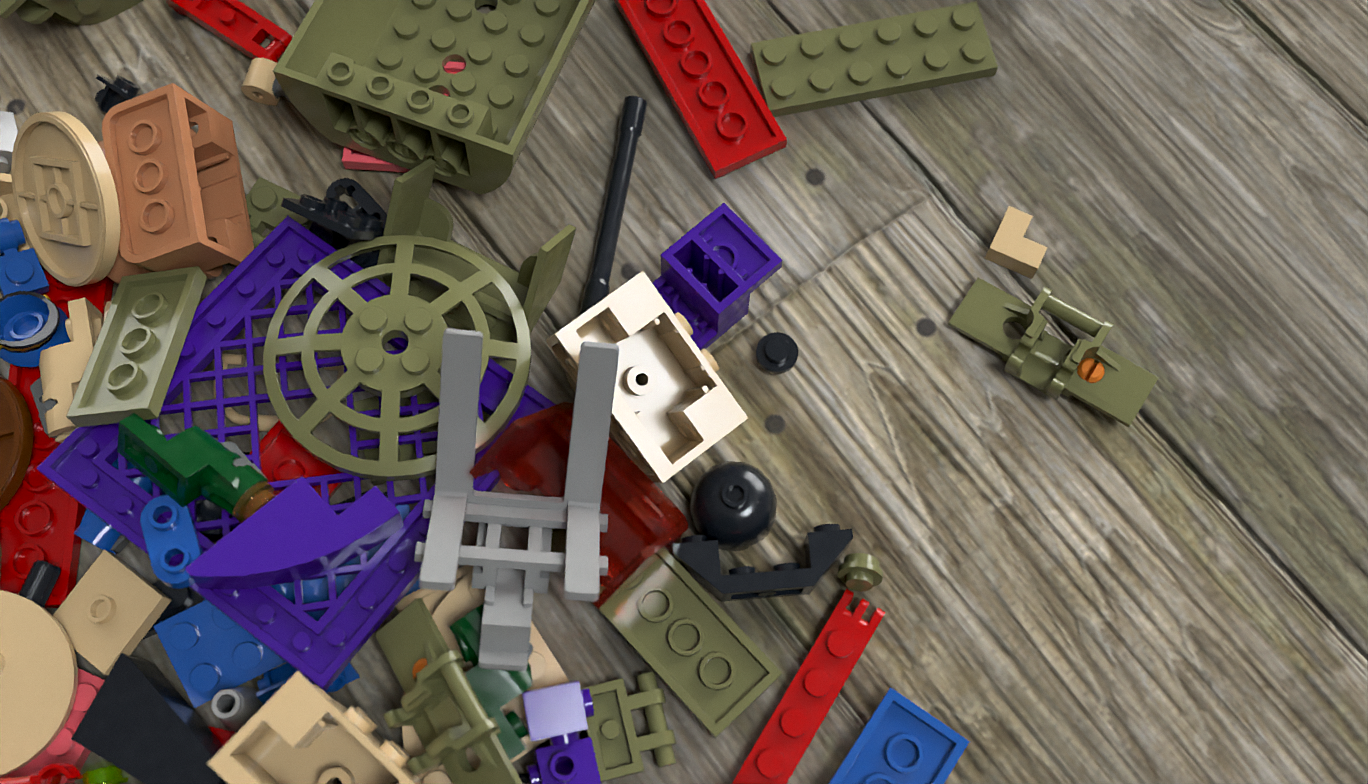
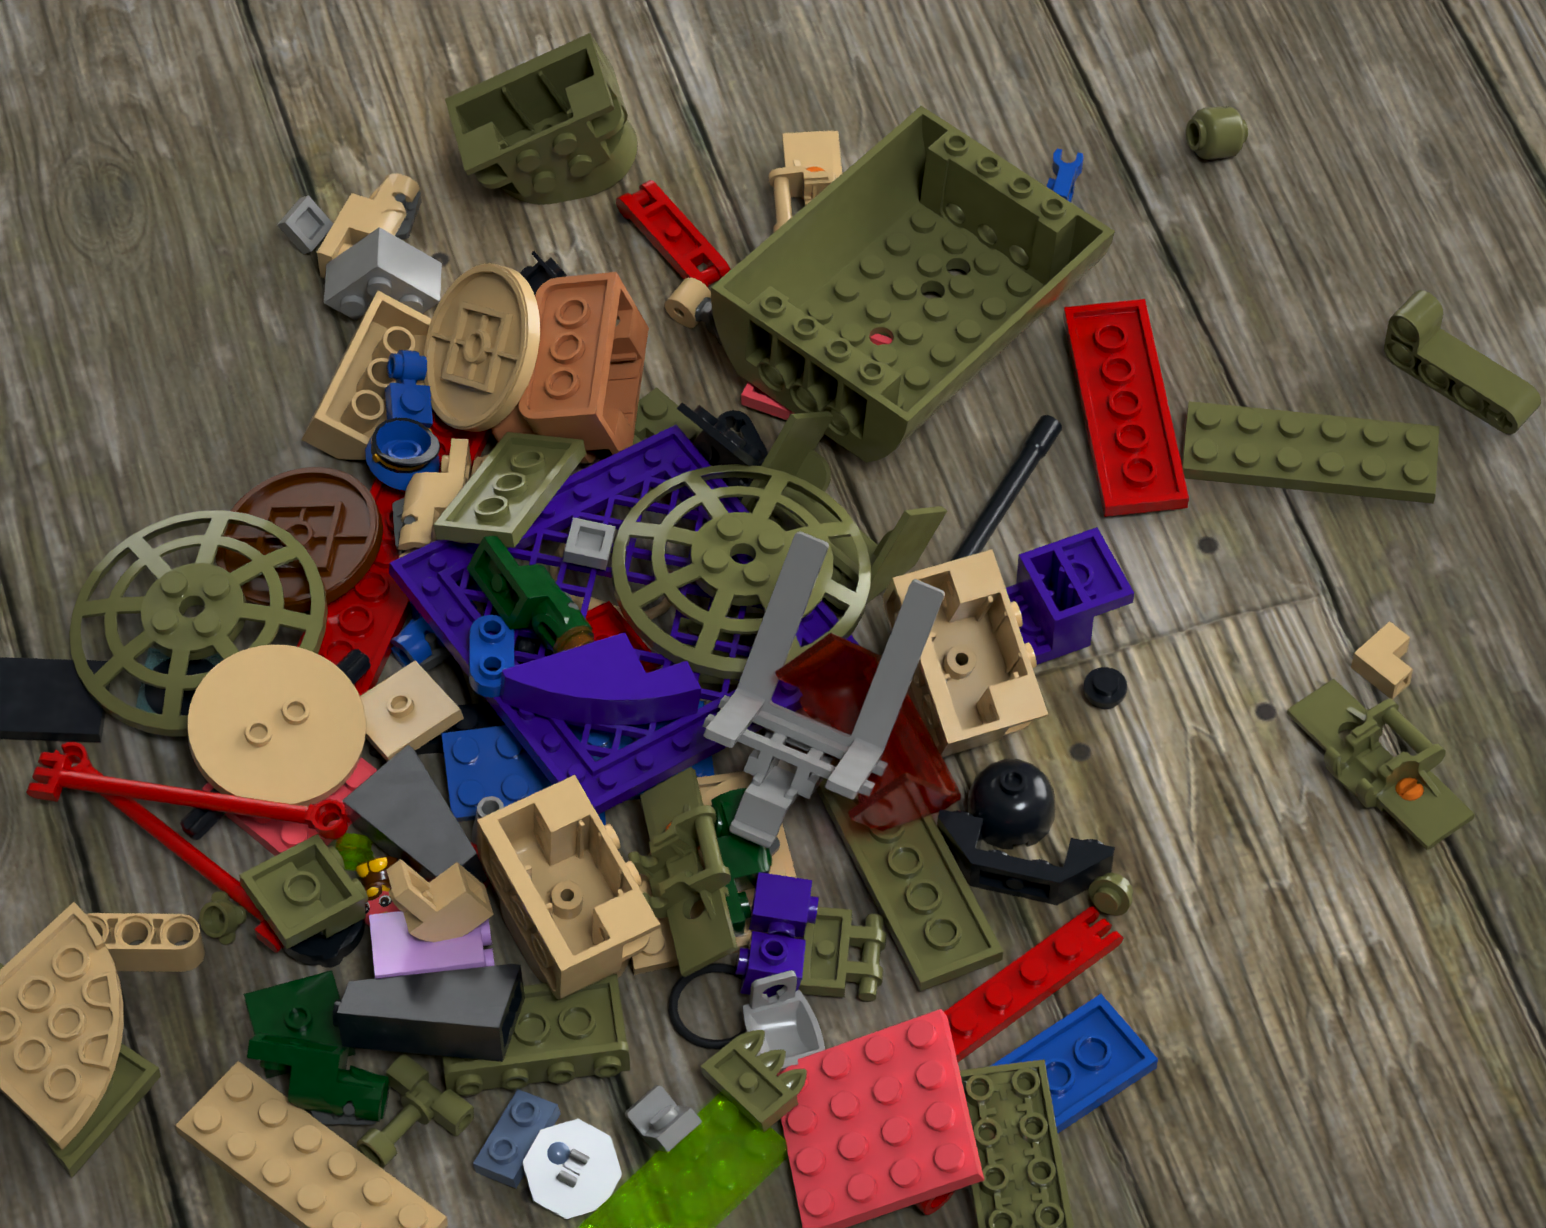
camera: 20 degrees right, 15 degrees down
none -> light grey plate [563,517,616,570]

